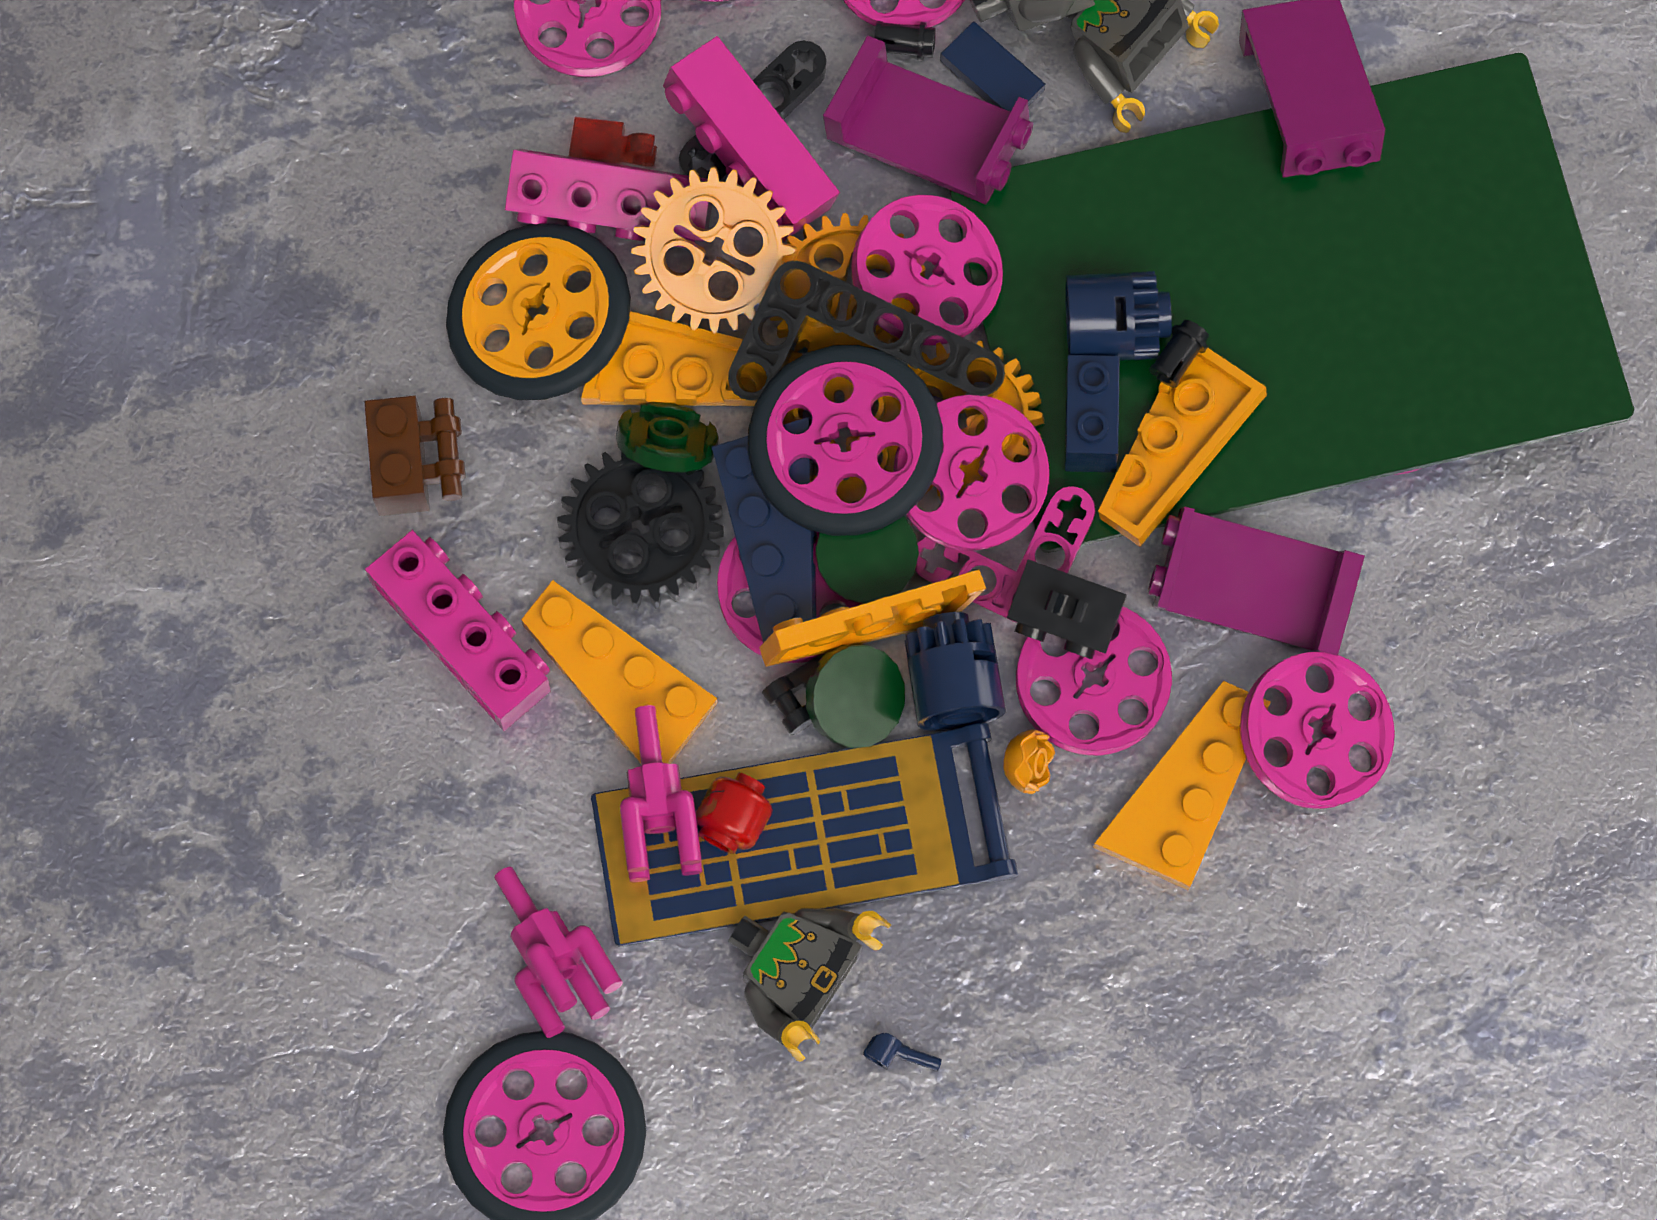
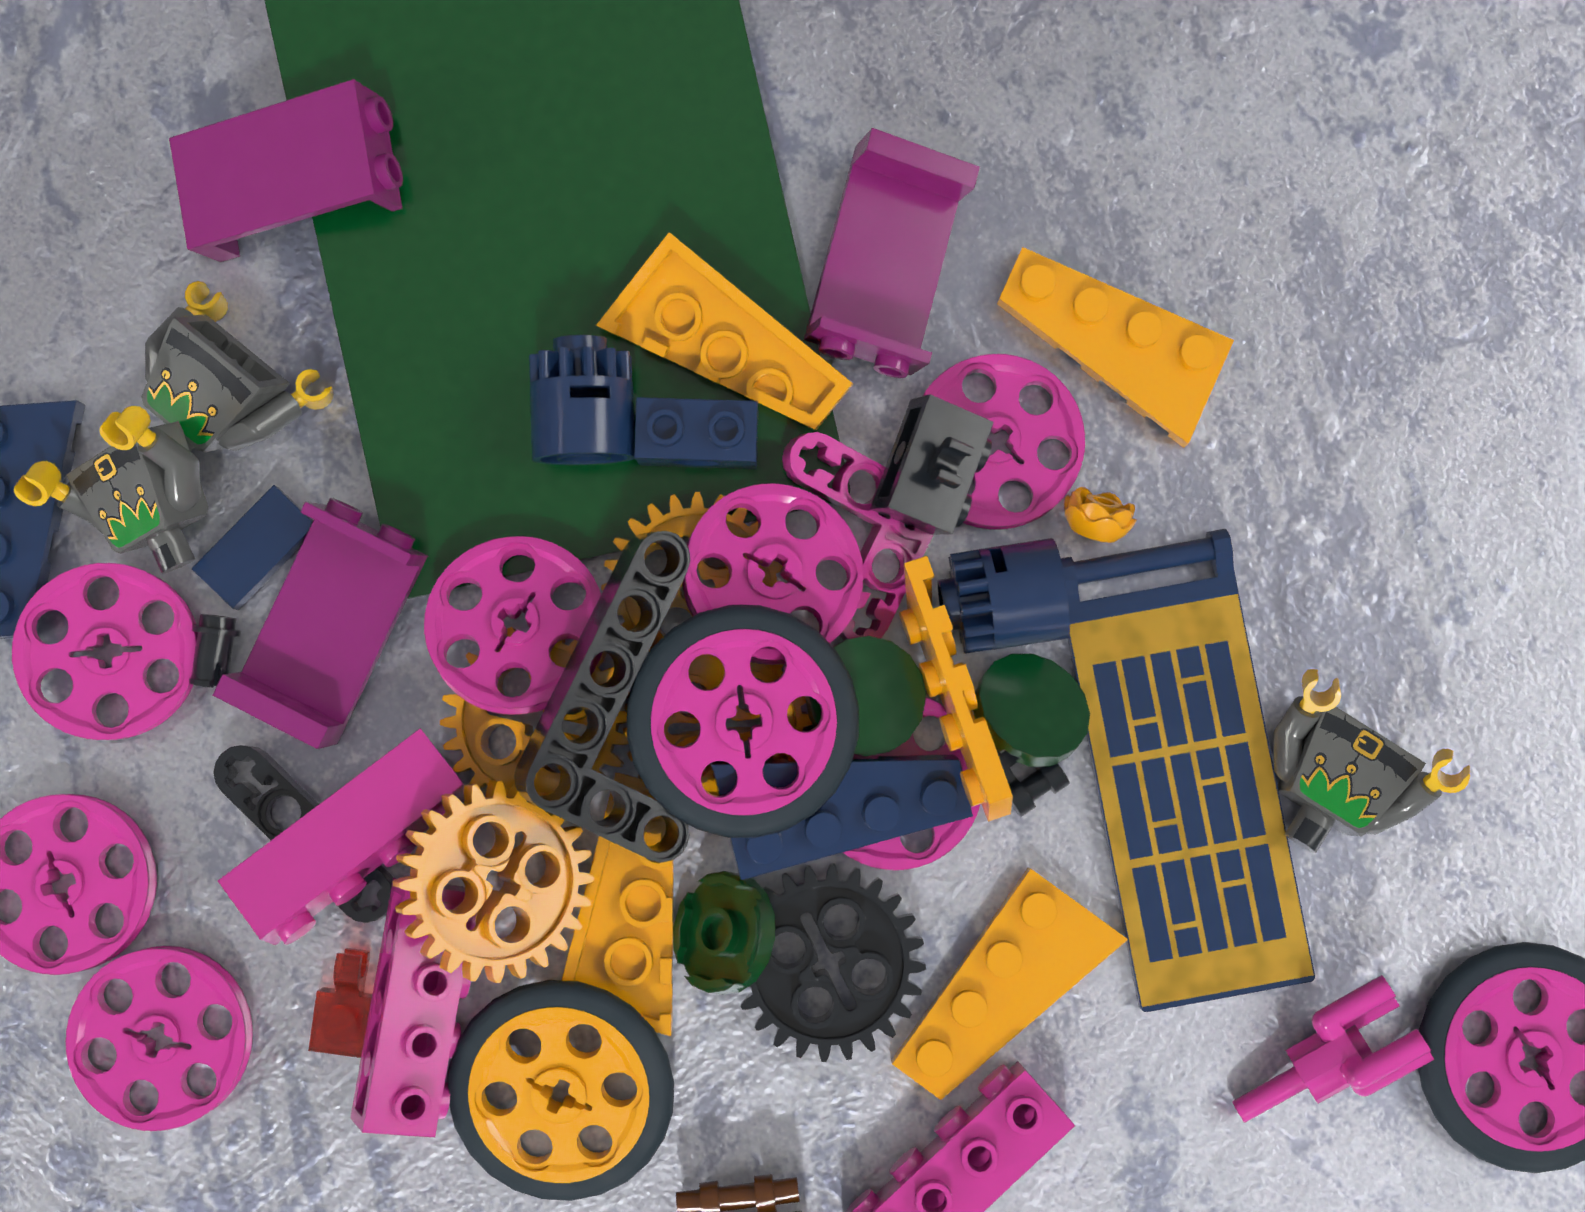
camera: 85 degrees left, 10 degrees up
dark pink plant [620,705,703,882] -> none
red head [695,772,773,854] -> none
dark blue hand [863,1033,942,1071] -> none
black pin [1149,319,1209,388] -> none
dark pink wedge [1240,652,1395,809] -> none

